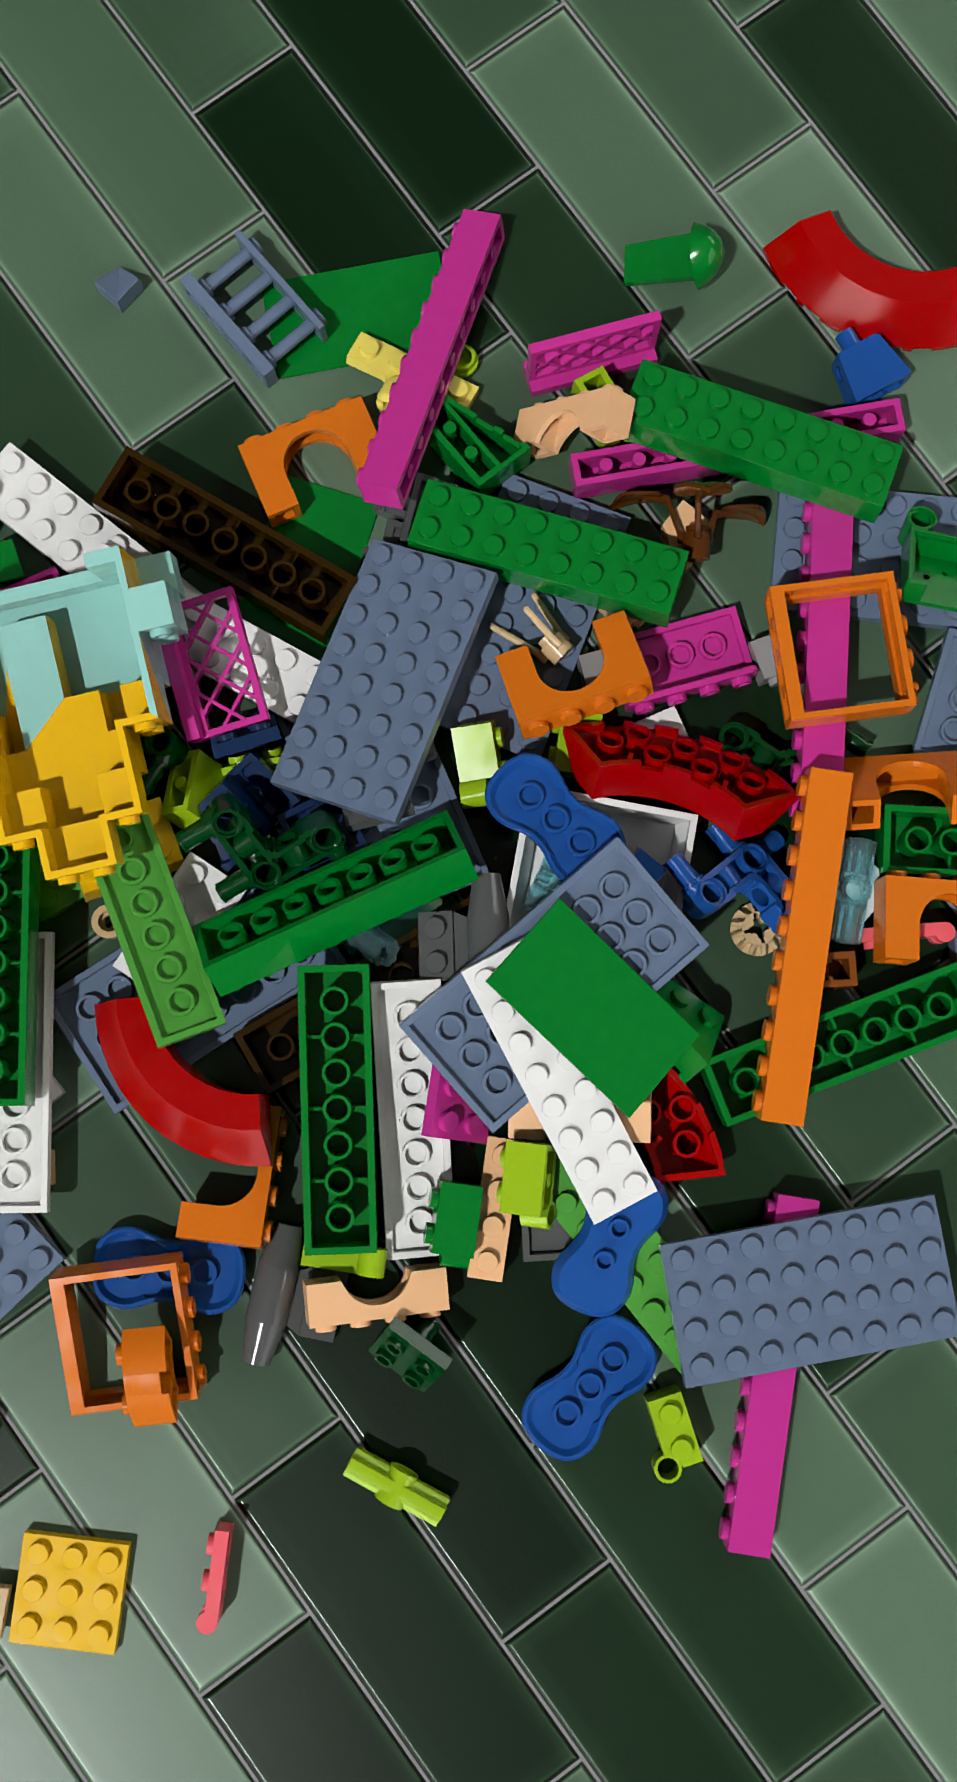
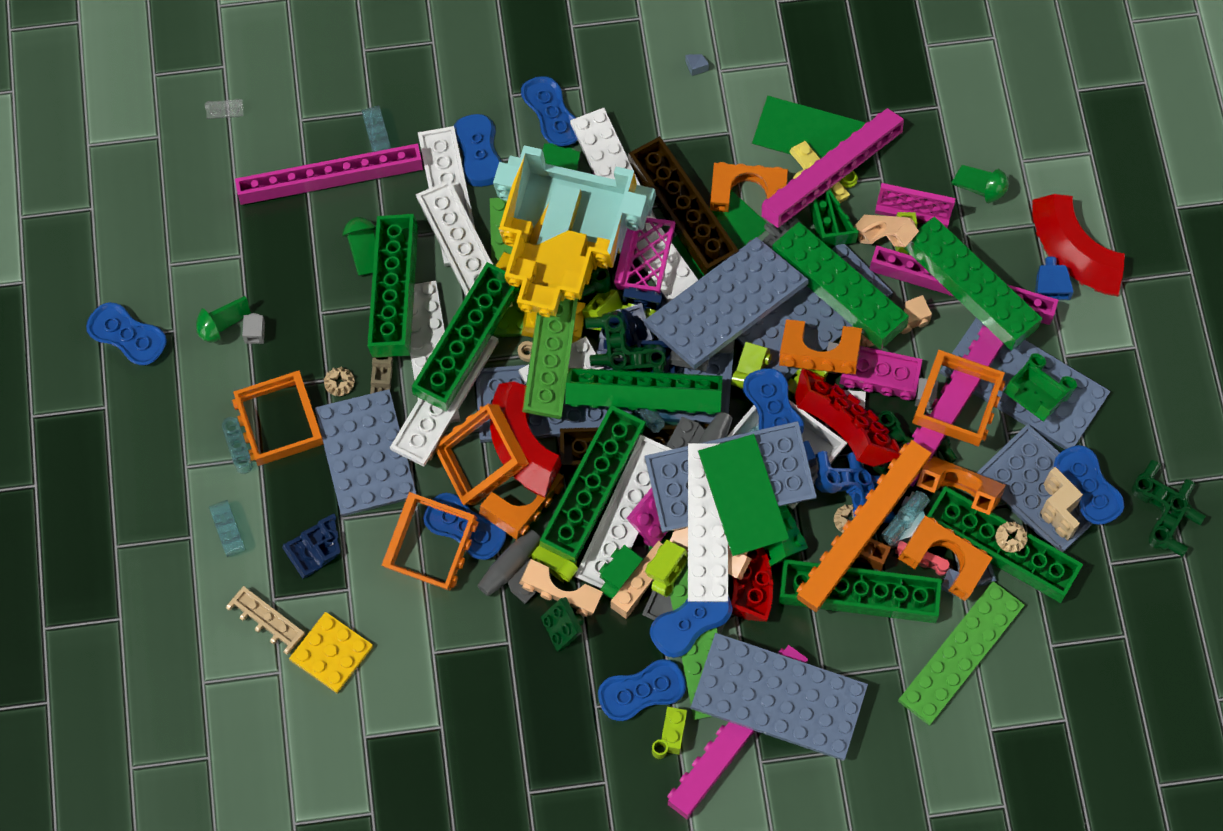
camera: 30 degrees right, 15 degrees down
orange brick [115,1325,179,1427] -> none
sand blue fence [179,230,328,388] -> none
coral plate [196,1521,234,1634] -> none
lime piece [343,1446,450,1527] -> none
tan plant [489,593,573,665] -> none
reddish brown plant [610,481,766,562] -> none
none -> orange window [435,403,529,506]

